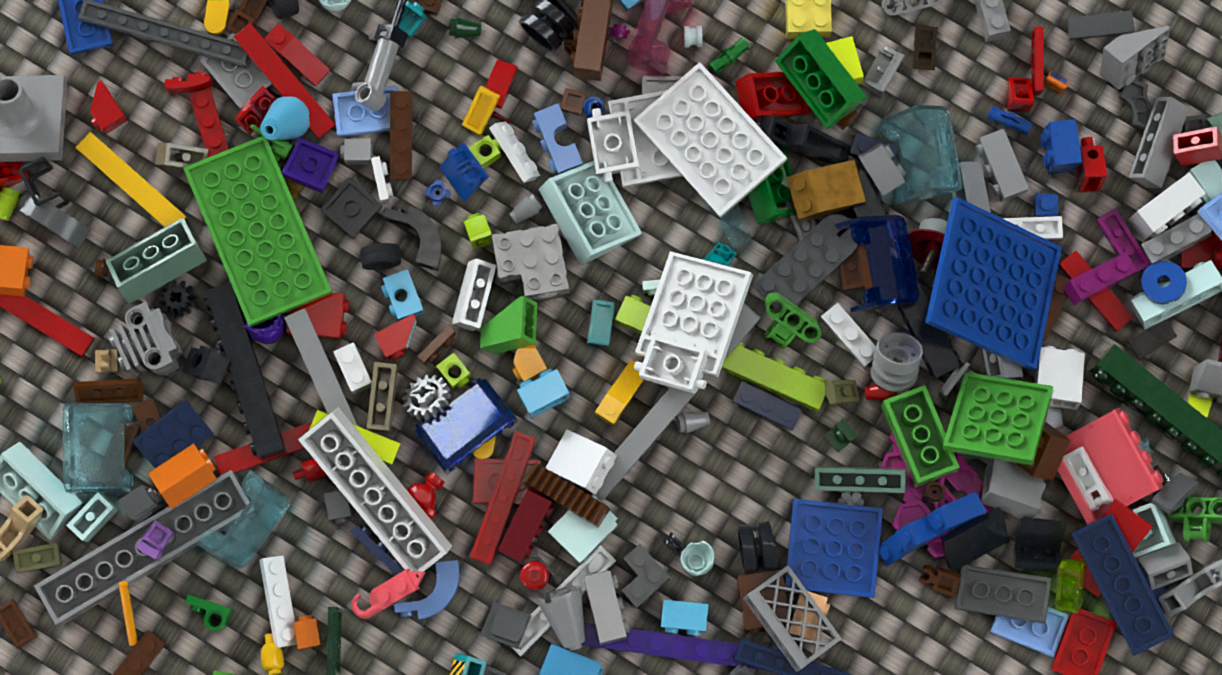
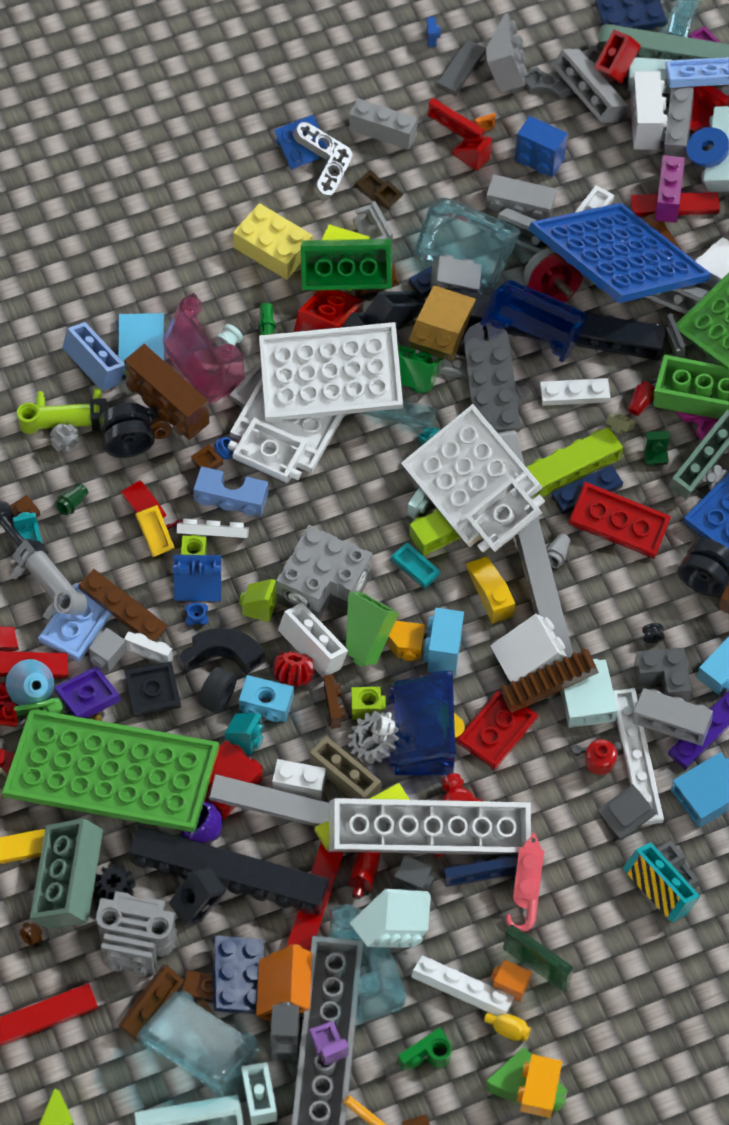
camera: 55 degrees left, 20 degrees down
tan tile [95,349,119,373] -> none
red slope [374,314,417,361] -> none
medium blue arch [394,560,460,620] -> none
red tile [470,431,536,565] -> none
dark red brick [498,488,554,562] -> none
light grey cone [509,193,543,224] -> none
light grey cone [537,585,585,651] -> none
light aqua slope [538,161,642,265] -> none
light aqua hair [680,541,715,576] -> none
bright green piece [764,292,821,349] -> none
reddish brown plate [839,244,865,291] -> none
reddish brown tile [857,244,876,292] -> none
light grey wheel [870,332,923,392] -> none
blue pin [987,105,1033,135] -> none
blue plate [1034,193,1058,217] -> none
red torso [1076,137,1107,192] -> none
magenta plate [1096,208,1151,276] -> none
none -> teal slope [224,713,264,755]
none -> red gear [273,651,314,687]
none -> light aqua slope [350,889,431,948]
none -> white plate [374,712,395,741]
none -> red tile [568,482,671,559]

